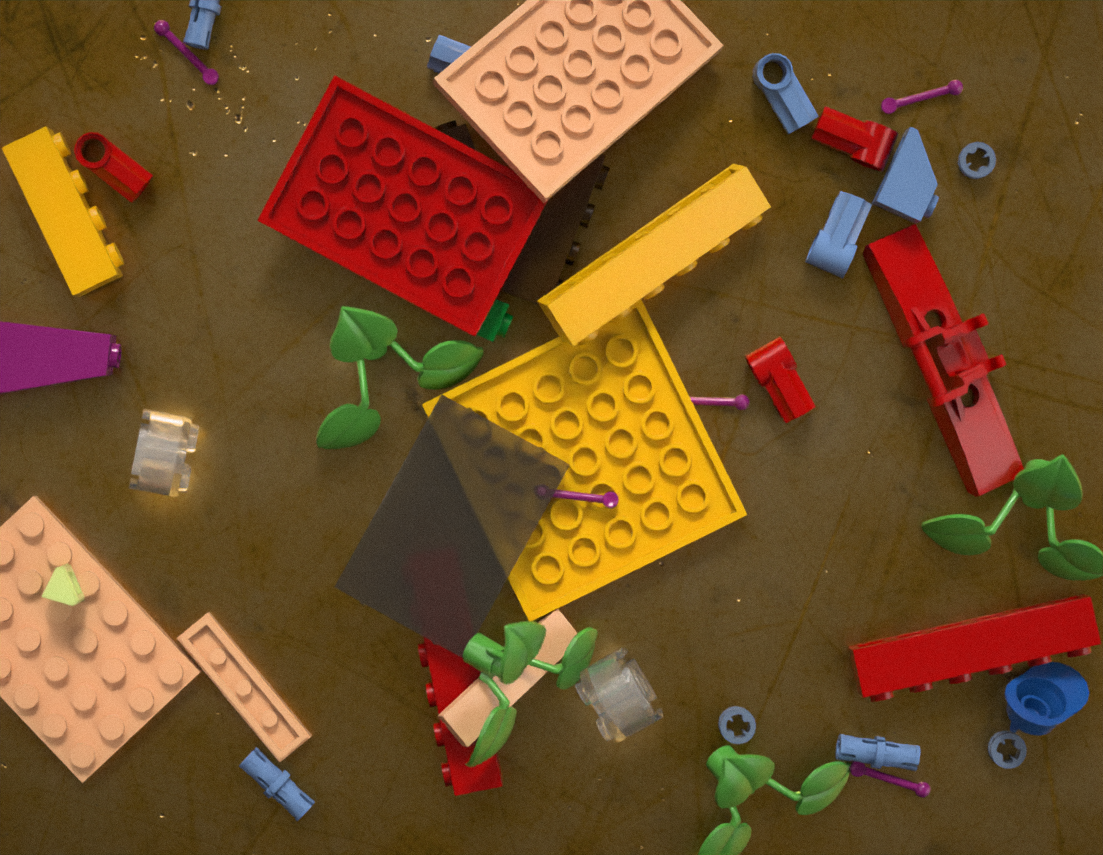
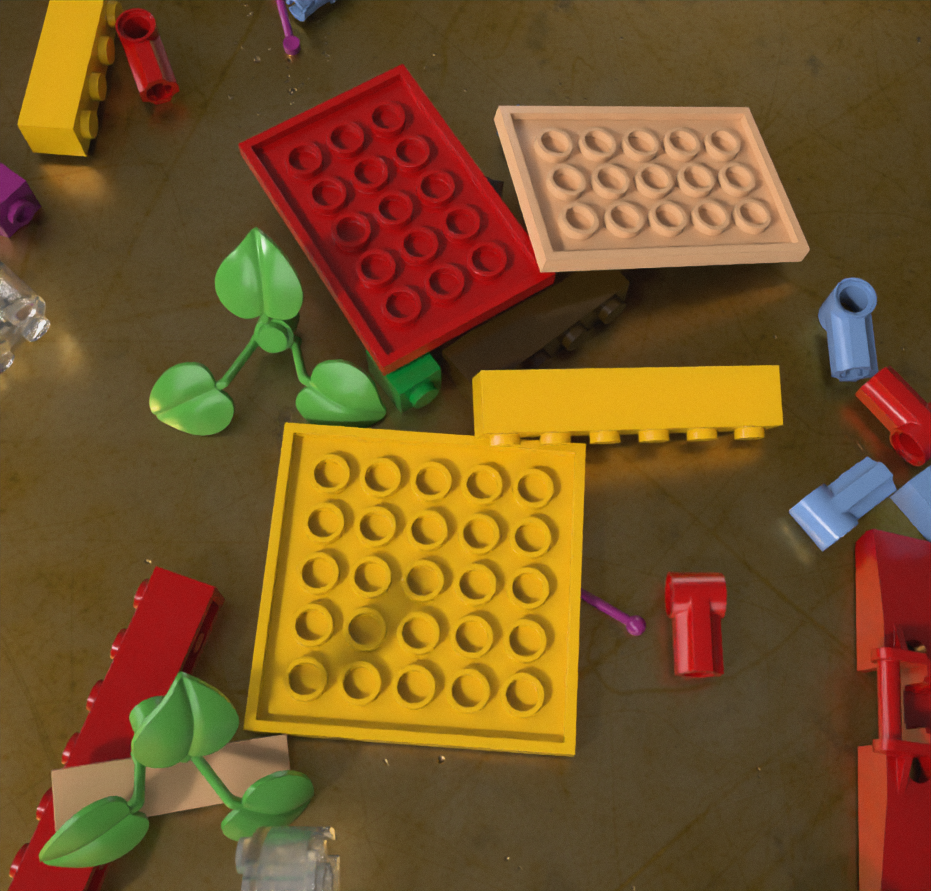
camera: 30 degrees right, 20 degrees down
clear smoke piece [335,394,570,658] -> none
magenta hinge [534,484,619,509] -> none

